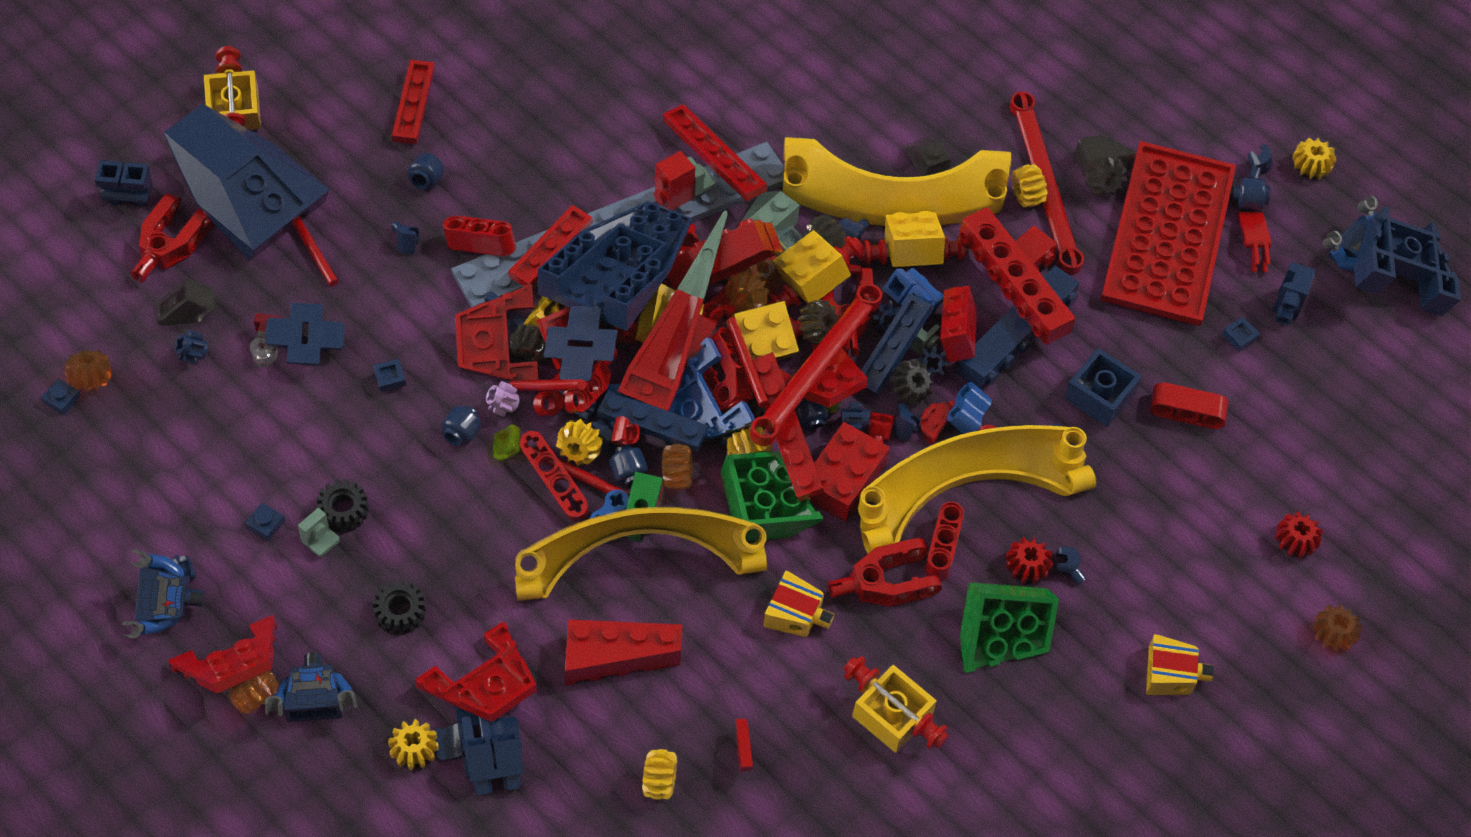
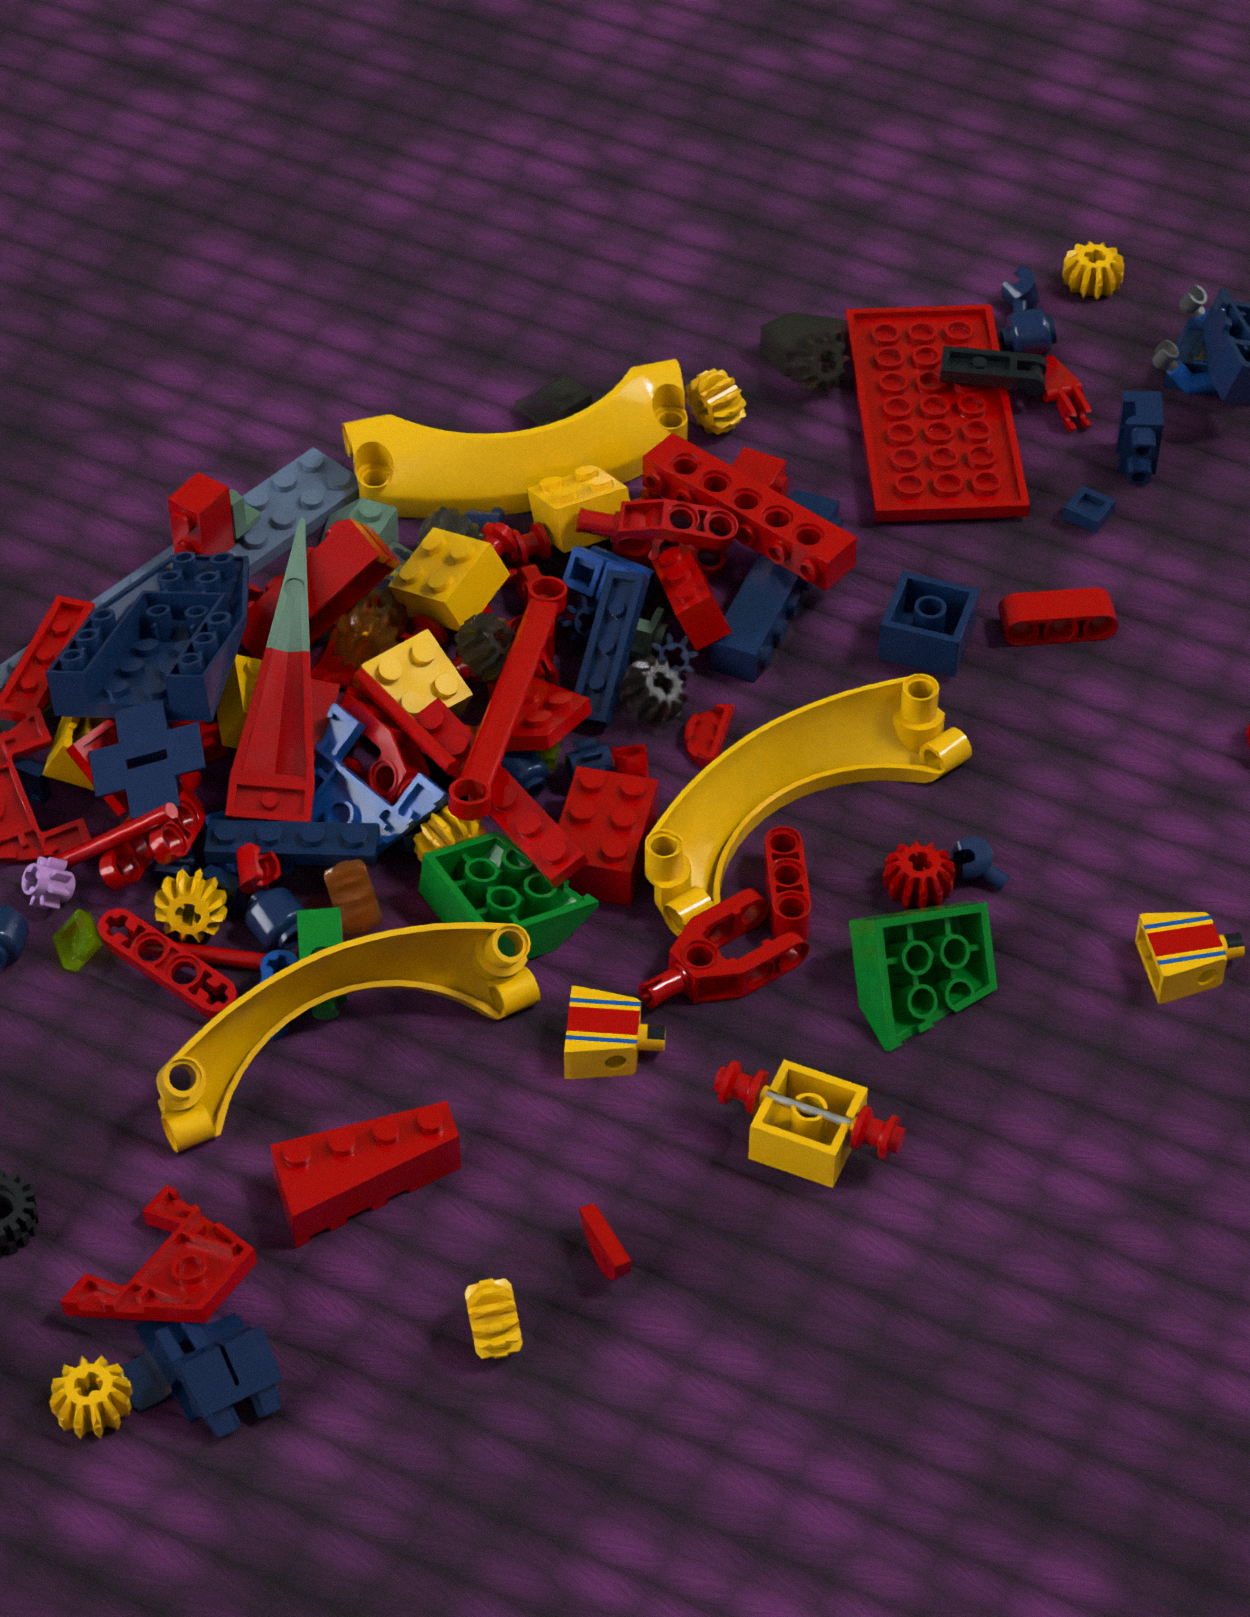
camera: 15 degrees left, 10 degrees down
clear smoke gear [510,323,550,364] -> none
red plate [663,104,767,201] -> none
dark blue piece [893,403,922,442] -> none
blue axle [947,382,992,434] -> none
red piece [1010,91,1084,275] -> none
none -> red piece [576,498,739,580]
none -> black plate [940,346,1047,396]

